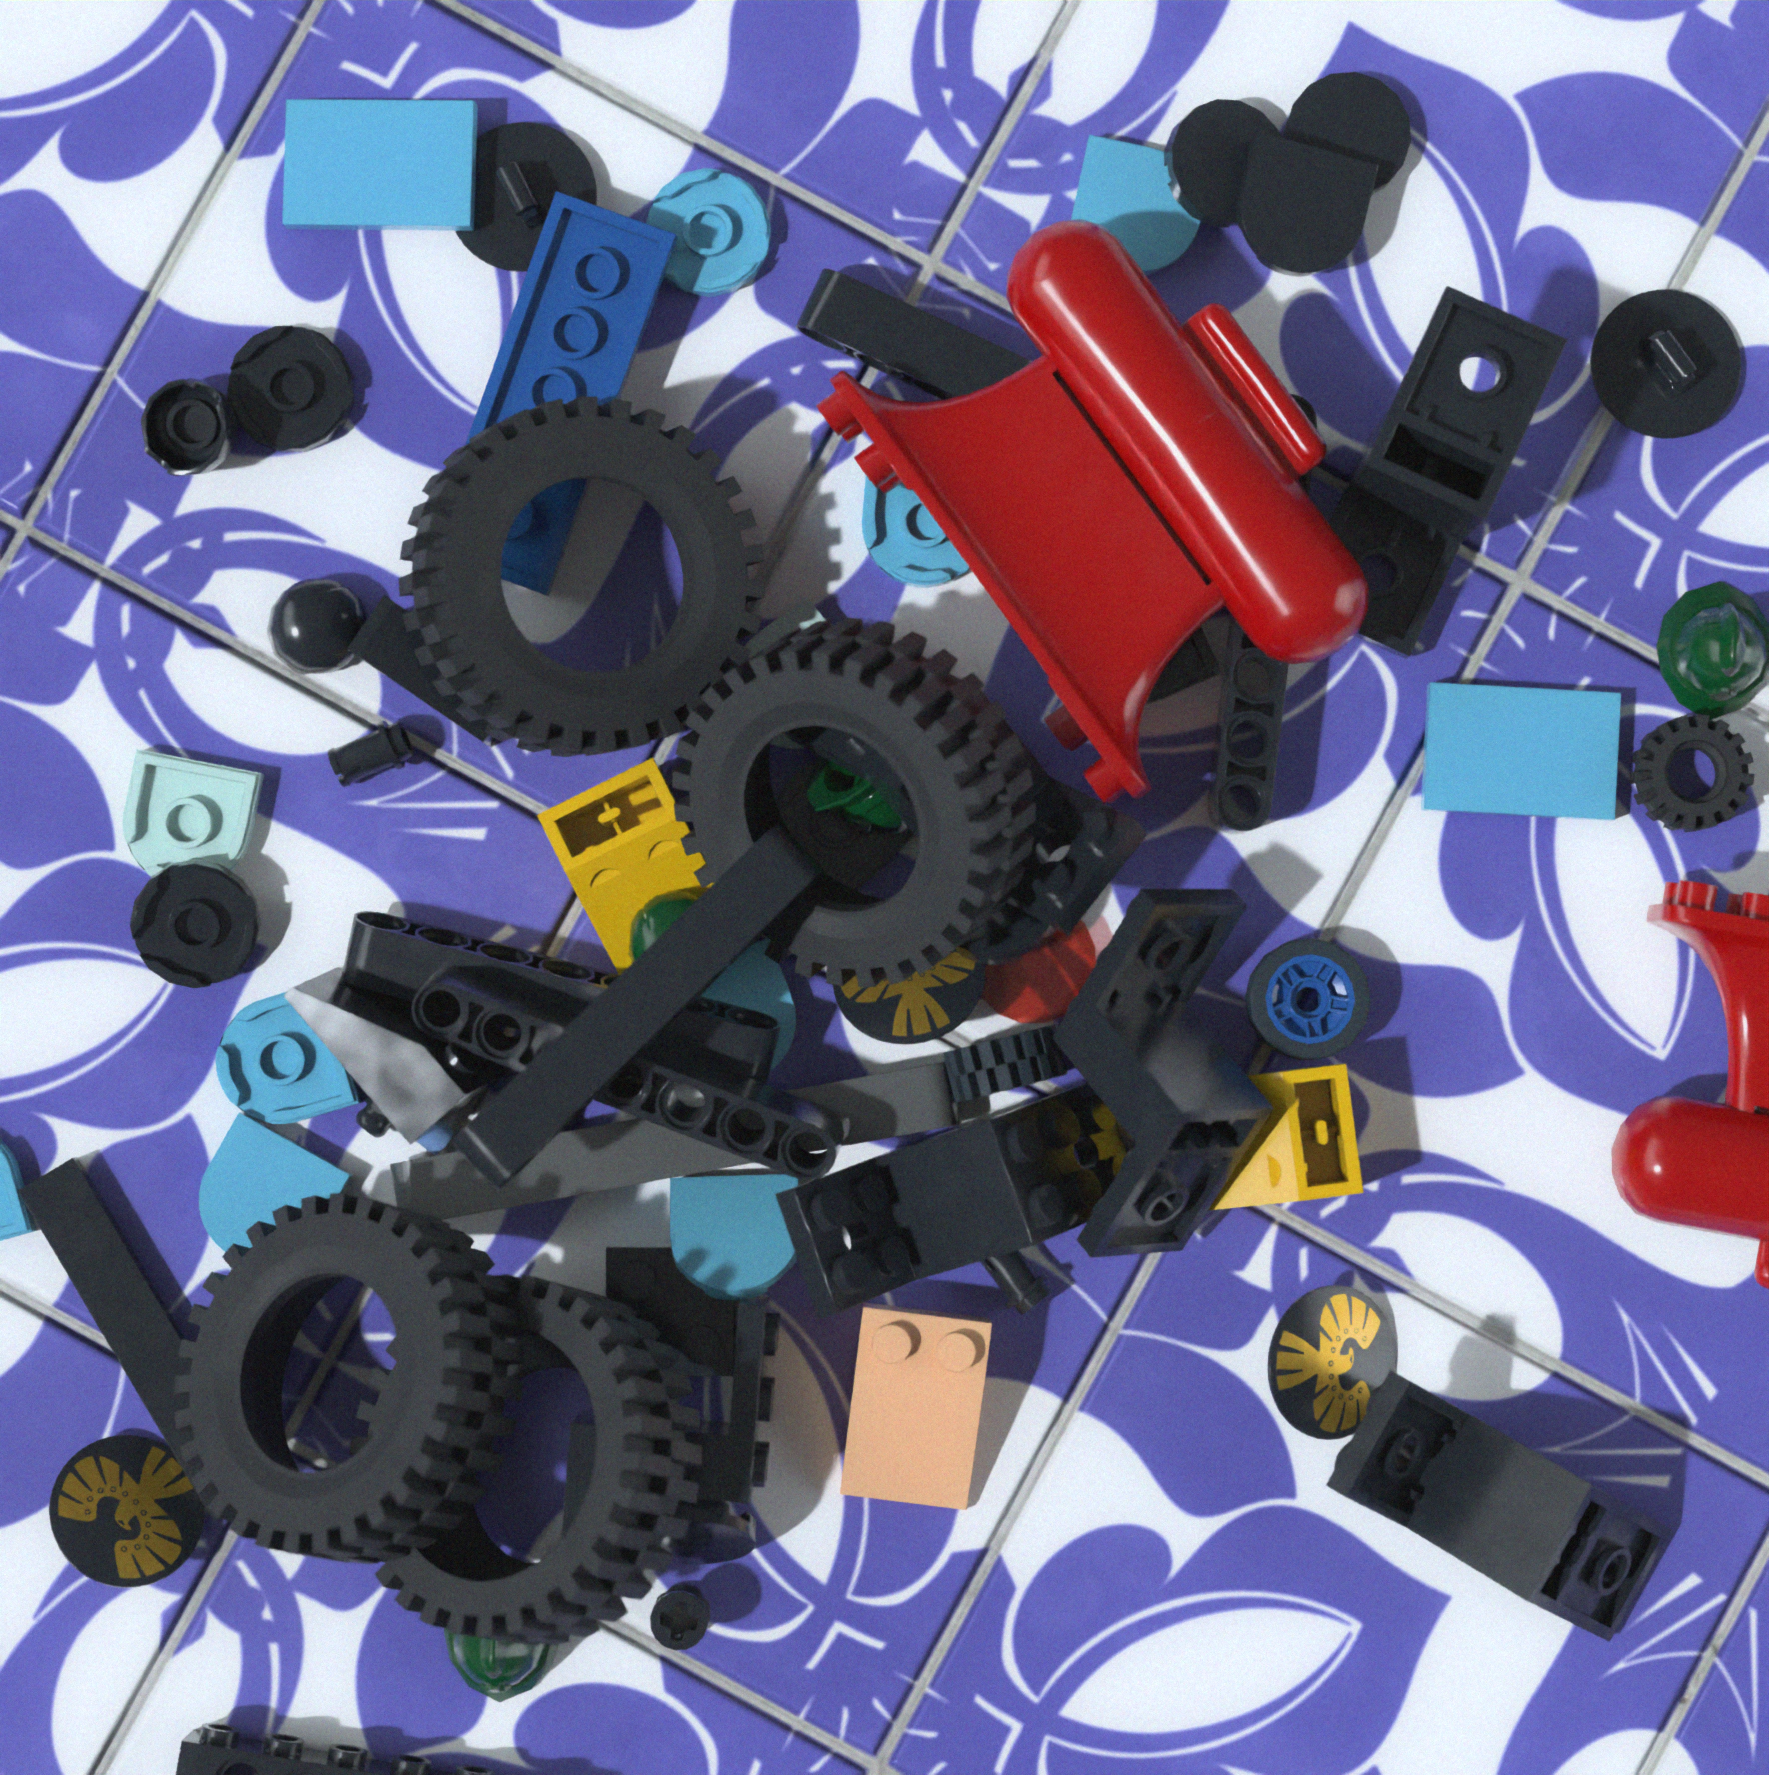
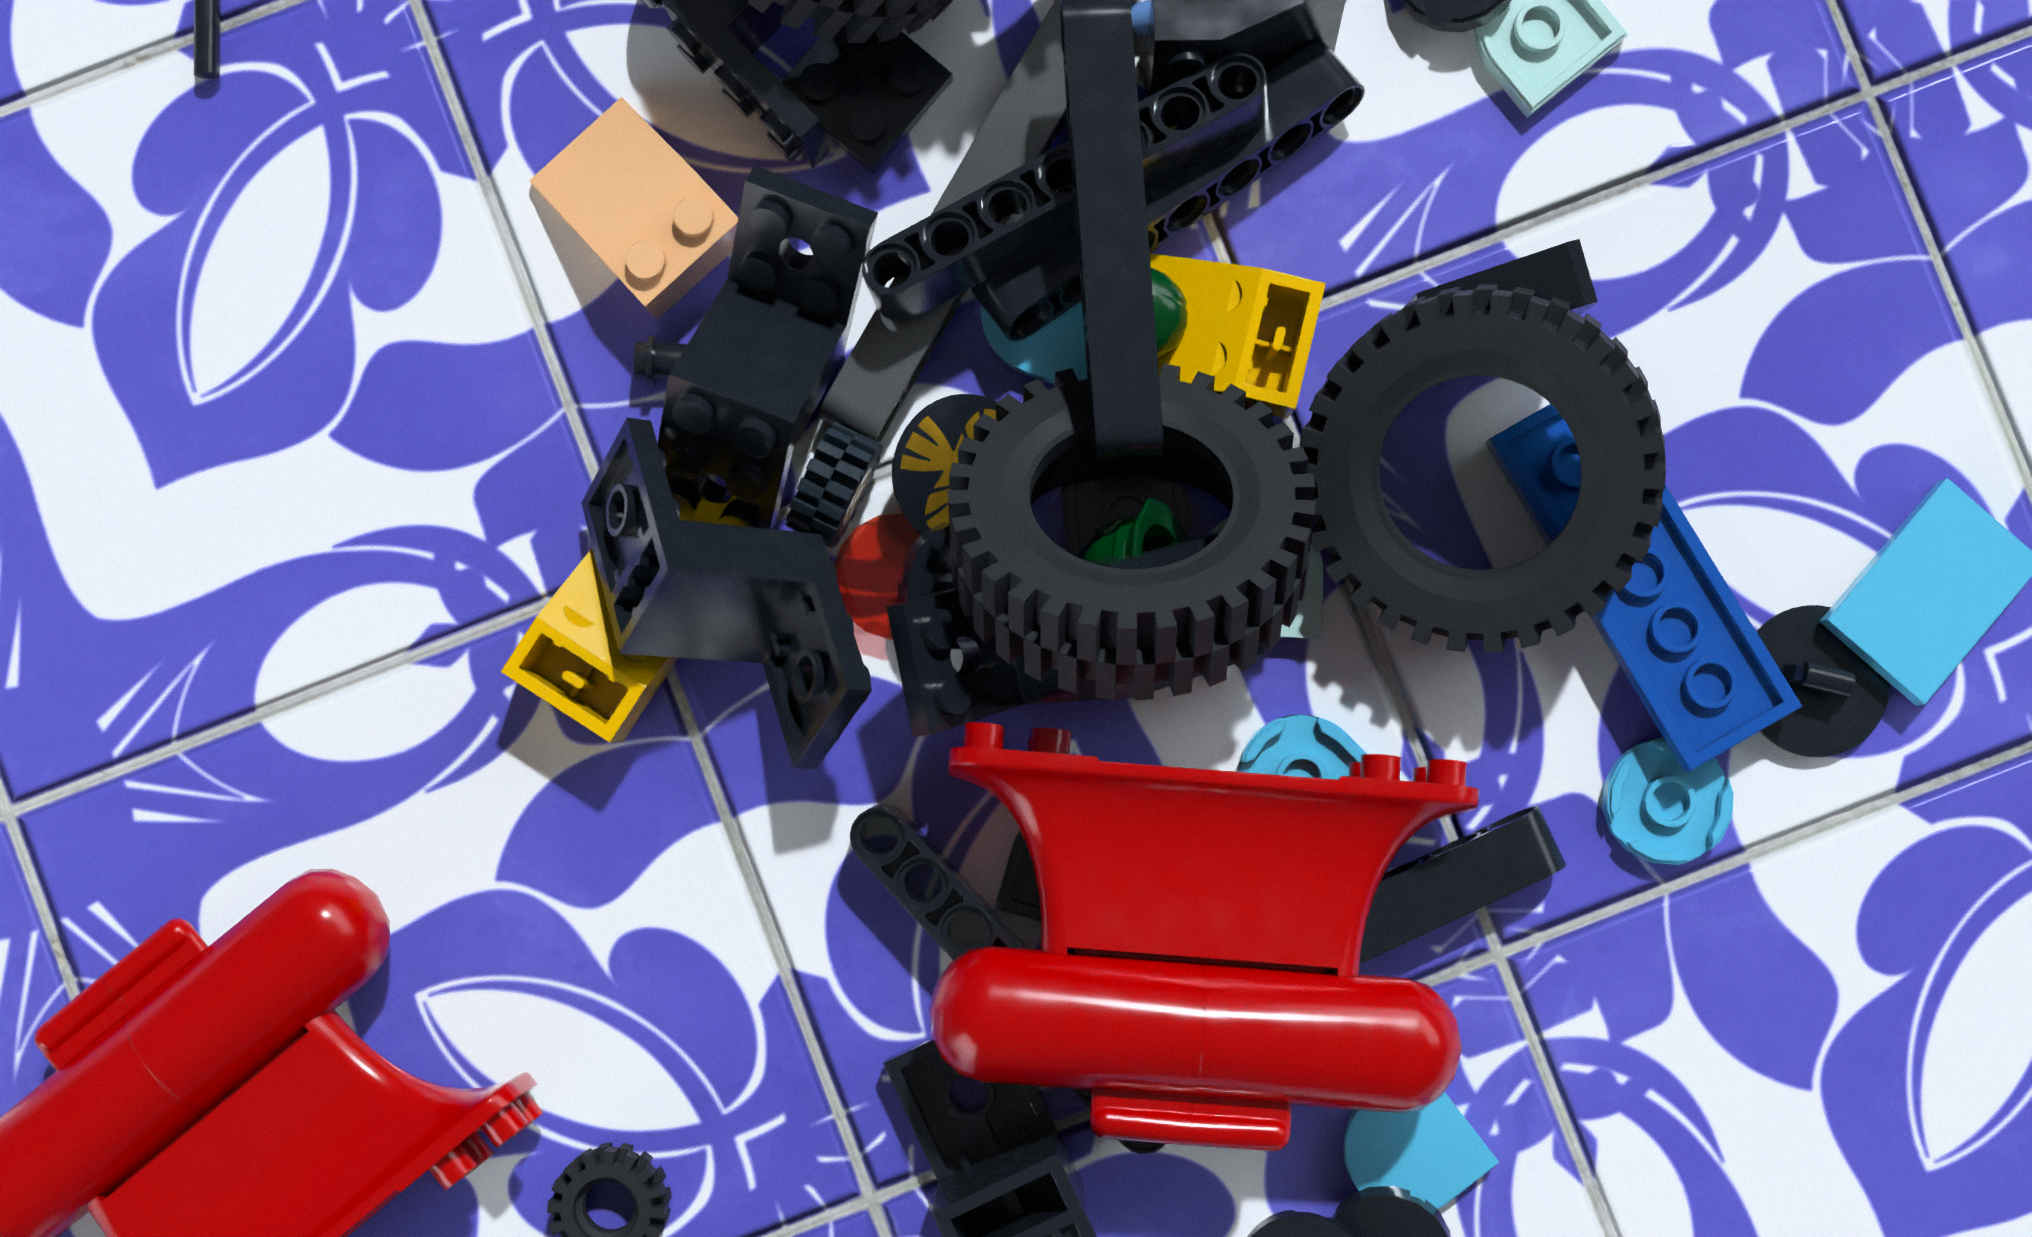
camera: 135 degrees right, 0 degrees up
black hair [140,378,238,476] -> none
black tile [227,325,355,453] -> none
black hair [266,578,367,675] -> none
black pin [327,721,414,787] -> none
medium azure tile [670,1174,799,1301] -> none
wheel [1245,938,1371,1060] -> none
shield [1267,1285,1396,1440] -> none
black bracket [1326,1370,1672,1642] -> none
medium azure tile [1421,682,1621,821] -> none

